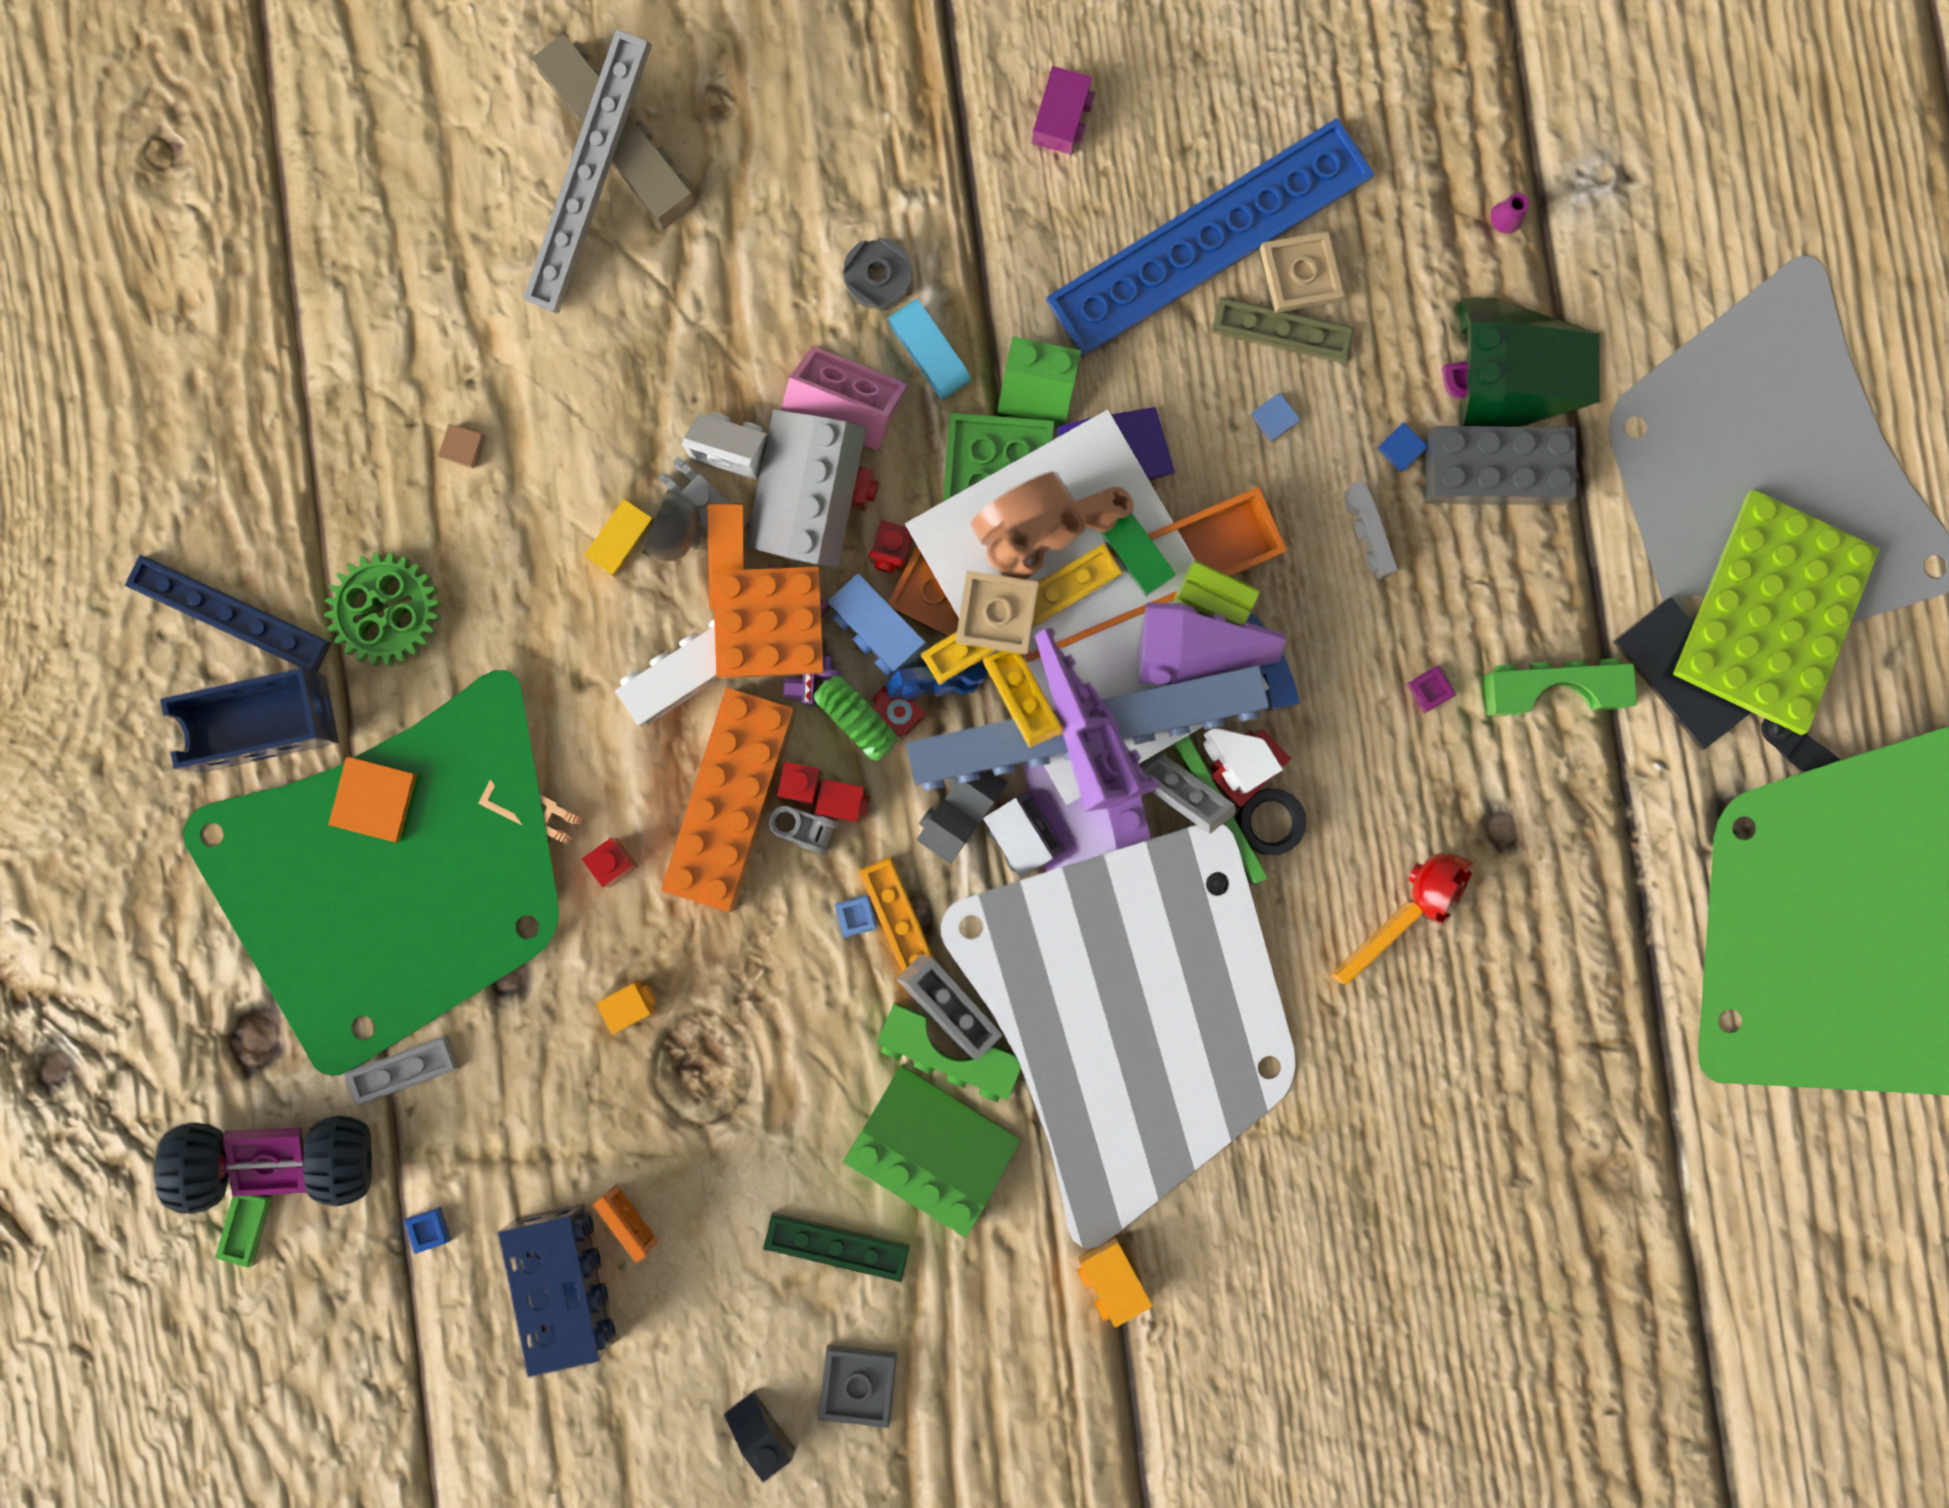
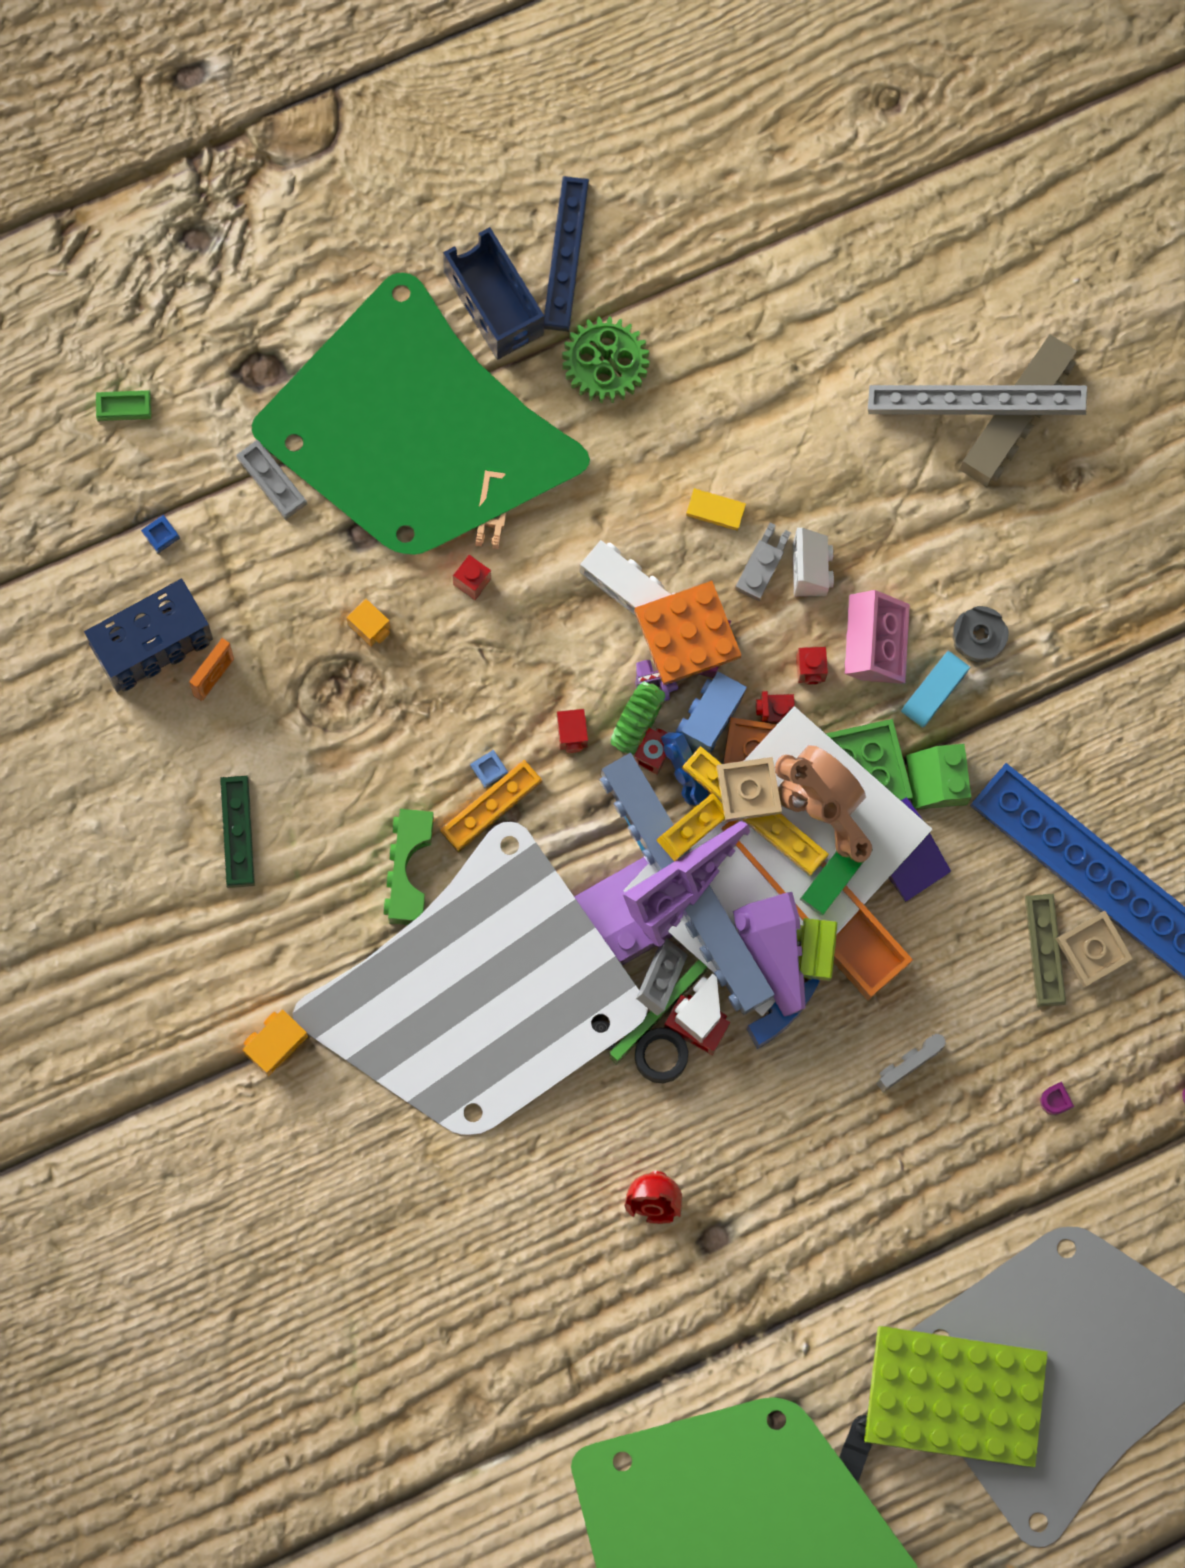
camera: 70 degrees right, 10 degrees down
black plate [154,1115,372,1214] -> none
orange tile [328,757,418,843] -> none
medium nougat tile [438,424,485,469] -> none
clear smoke cylinder [642,489,705,561] -> none
orange brick [661,687,797,912] -> none
orange tile [707,503,745,609] -> none
black slope [724,1391,796,1483] -> none
light grey slope [746,410,866,568] -> none
light grey piece [769,806,840,856] -> none
red brick [777,762,822,805] -> none
dark grey tile [818,1345,898,1428] -> none
bright green slope [843,1065,1021,1238] -> none
light grey brick [896,954,1003,1060] -> none
dark grey brick [916,770,1008,864] -> none
brick [983,791,1065,878] -> none
magenta brick [1032,66,1096,155] -> none
medium blue tile [1251,392,1300,442] -> none
light orange tile [1331,902,1423,984] -> none
blue tile [1377,422,1428,473] -> none
magenta tile [1406,665,1456,713] -> none
dark grey brick [1425,426,1576,505] -> none
dark green wedge [1460,298,1600,427] -> none
bright green arch [1484,658,1637,717] -> none
black tile [1613,597,1752,750] -> none

